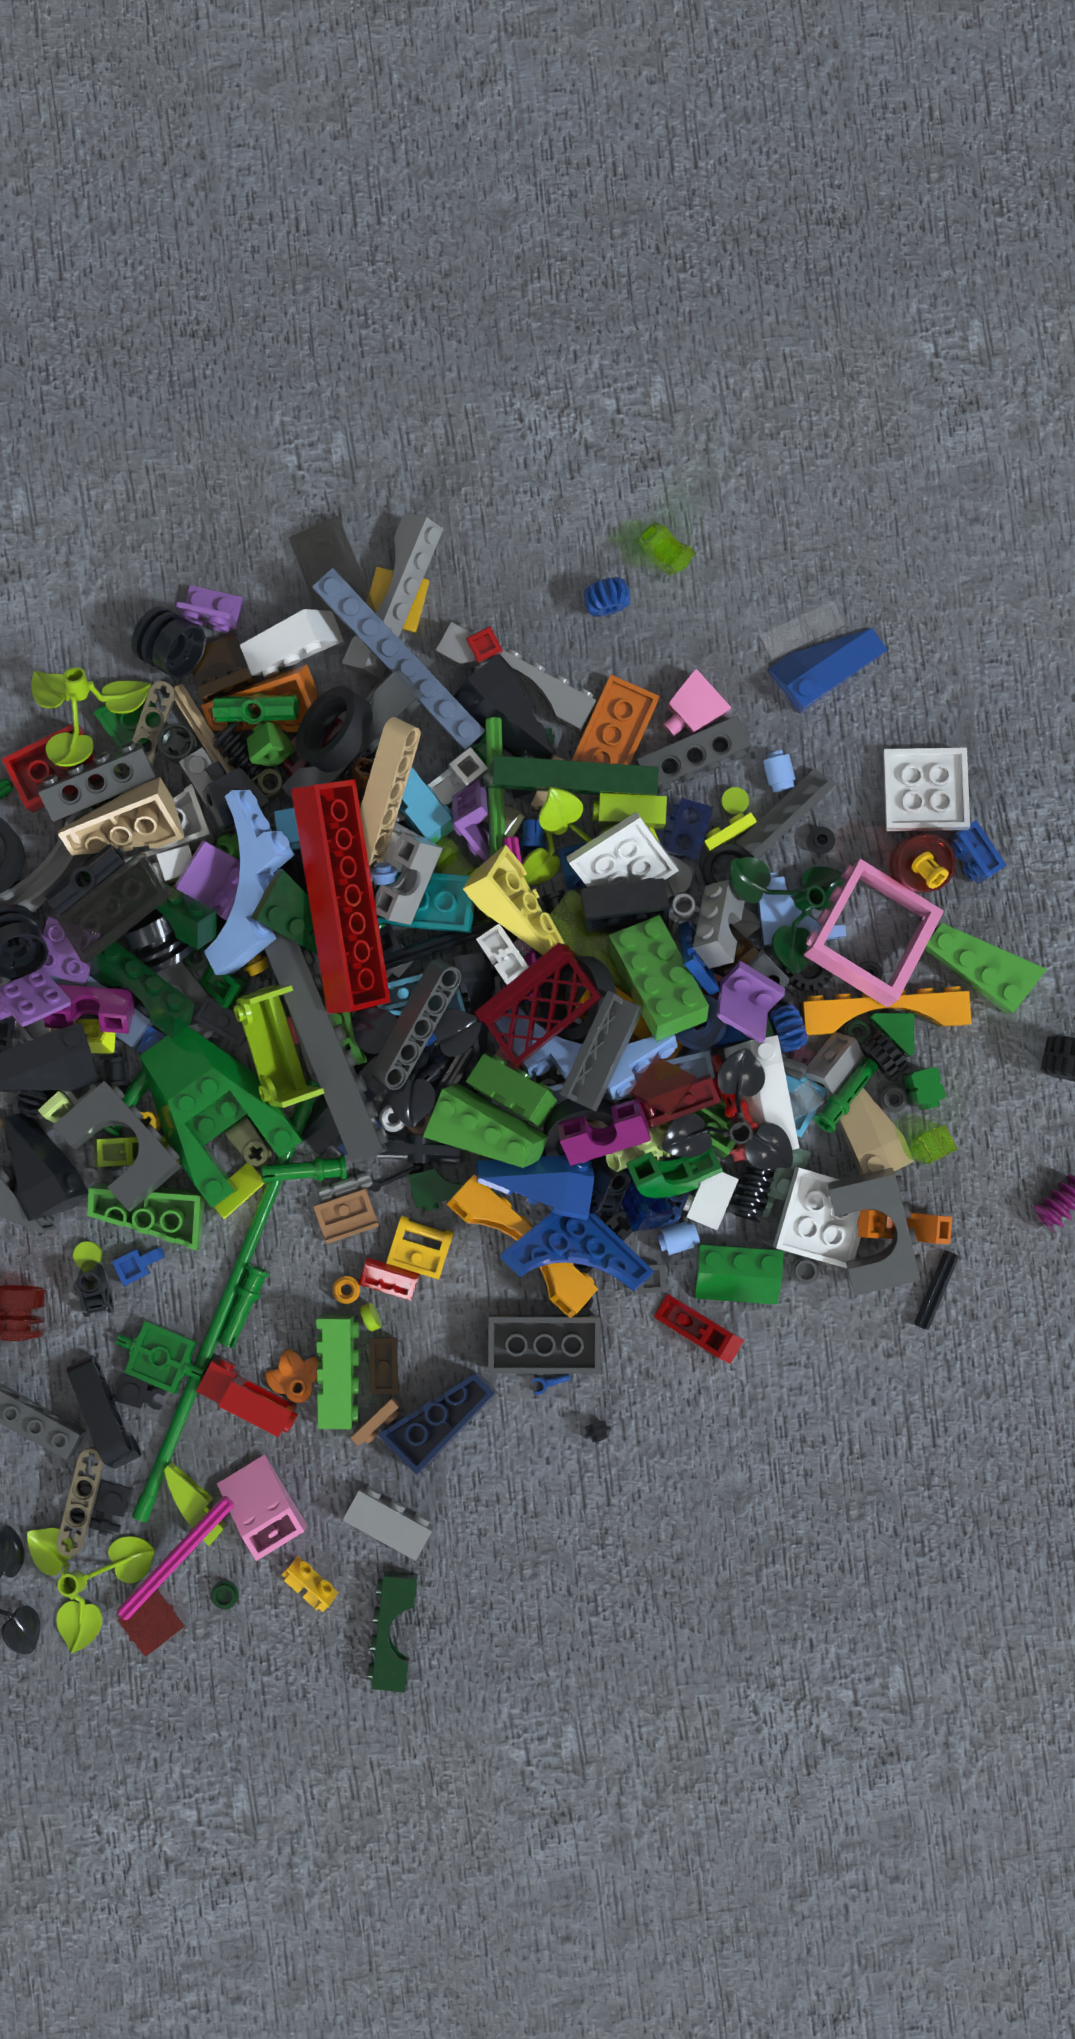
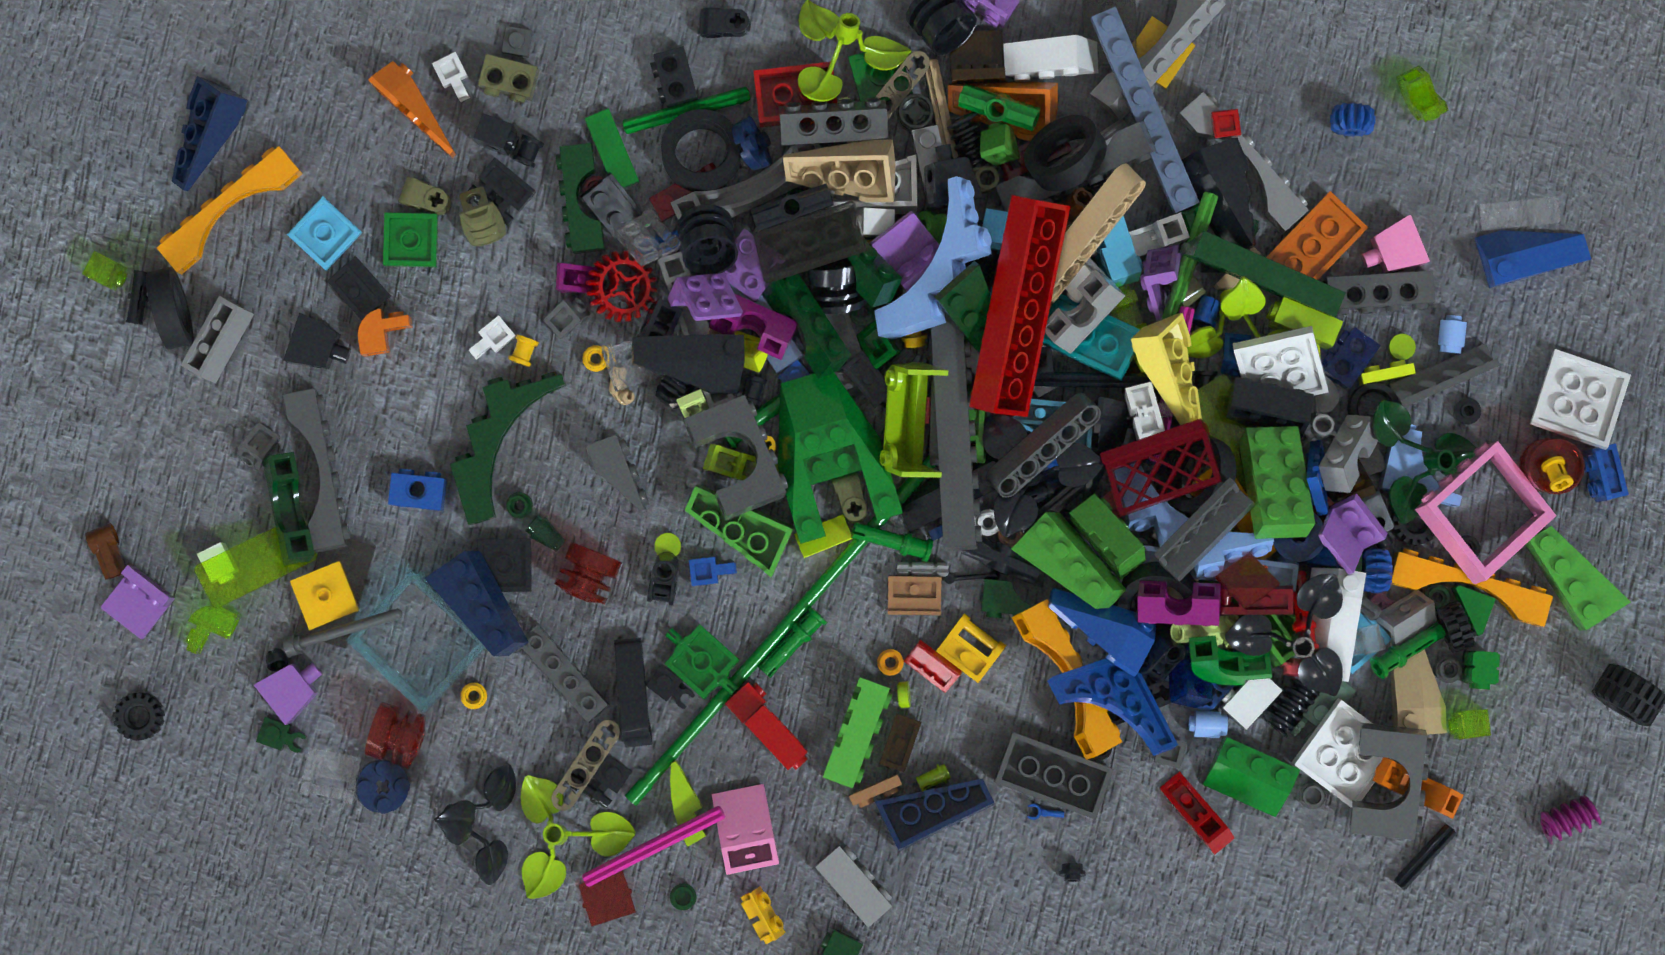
camera: 20 degrees right, 0 degrees up
black wedge [2,1113,89,1221] -> none
orange plate [266,1349,319,1403] -> none
medium blue plate [370,862,397,885] -> none
none -> dark blue plate [732,116,772,171]
none -> lime pin [916,764,951,792]

